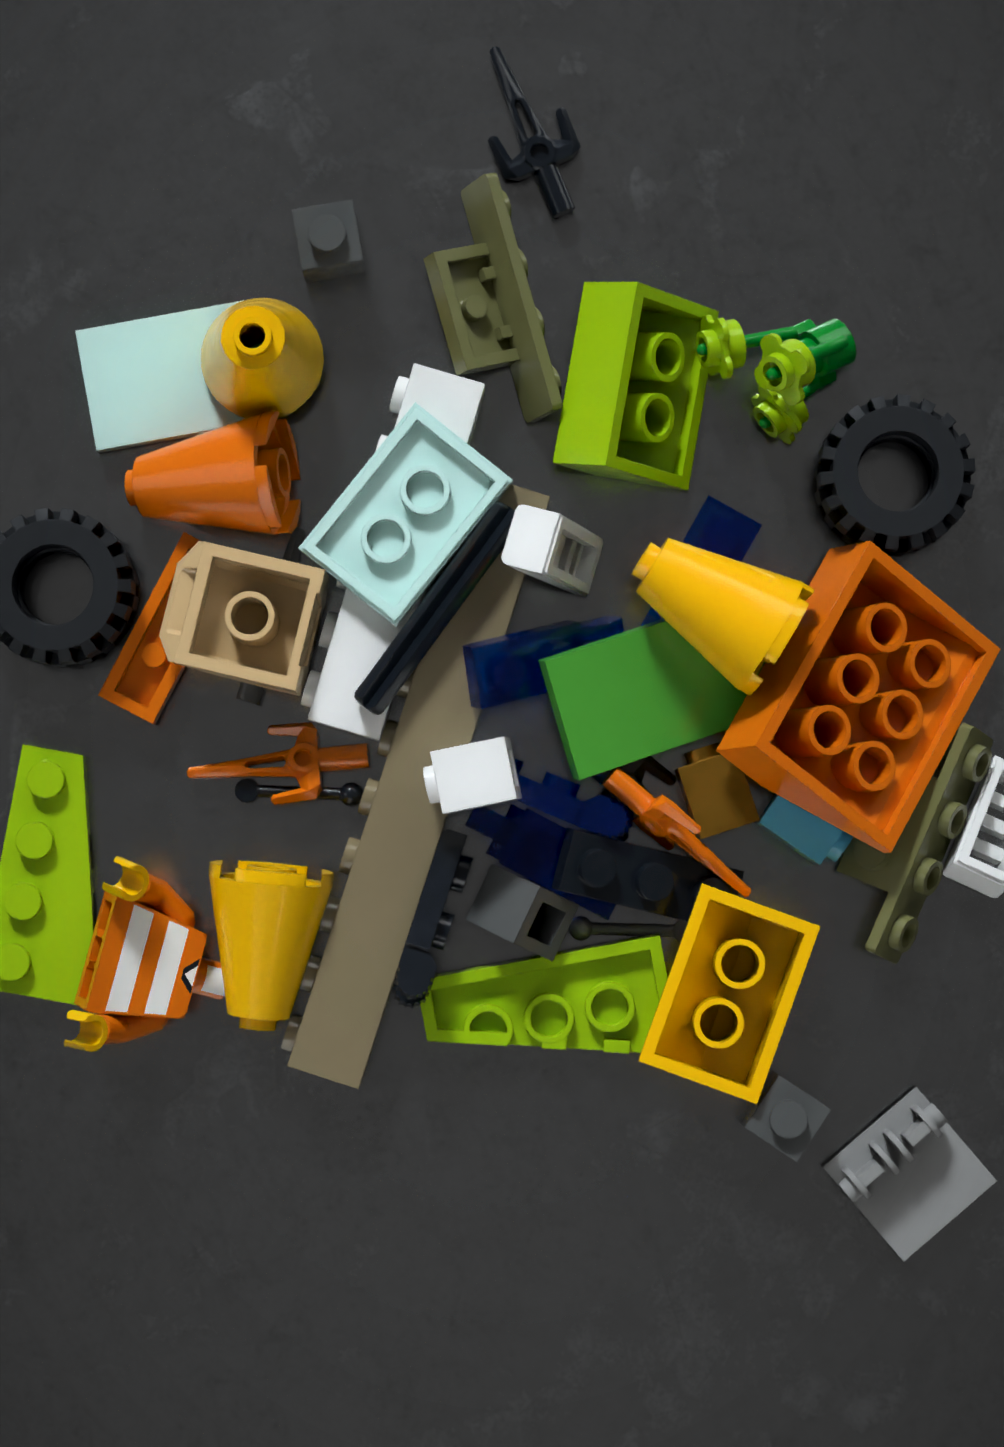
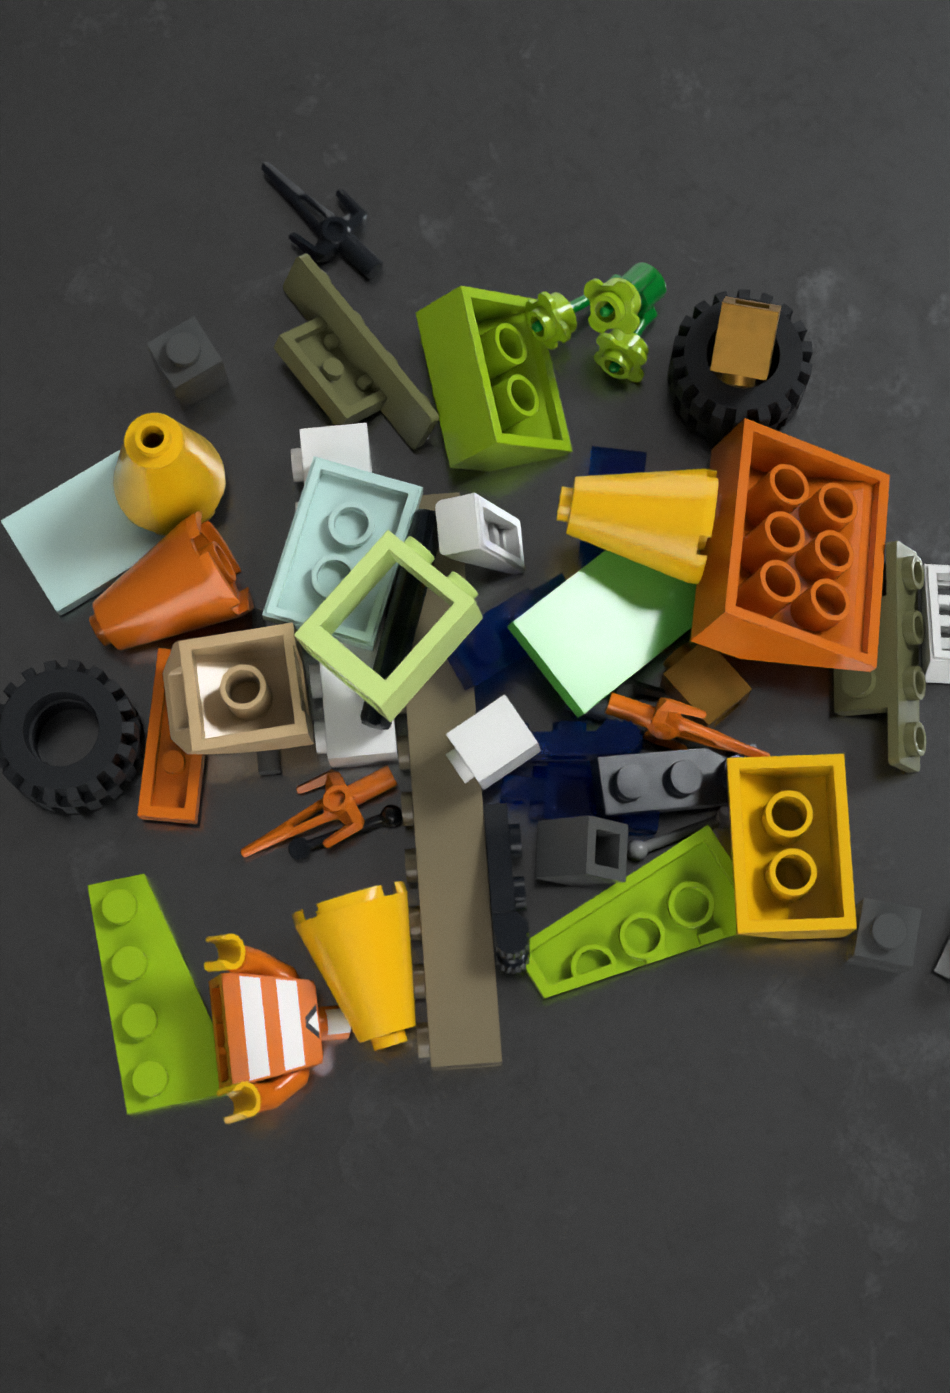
camera: 20 degrees left, 10 degrees down
medium azure brick [755,794,853,865] -> none
none -> yellowish green window [294,530,483,722]
none -> pearl gold brick [710,296,781,387]

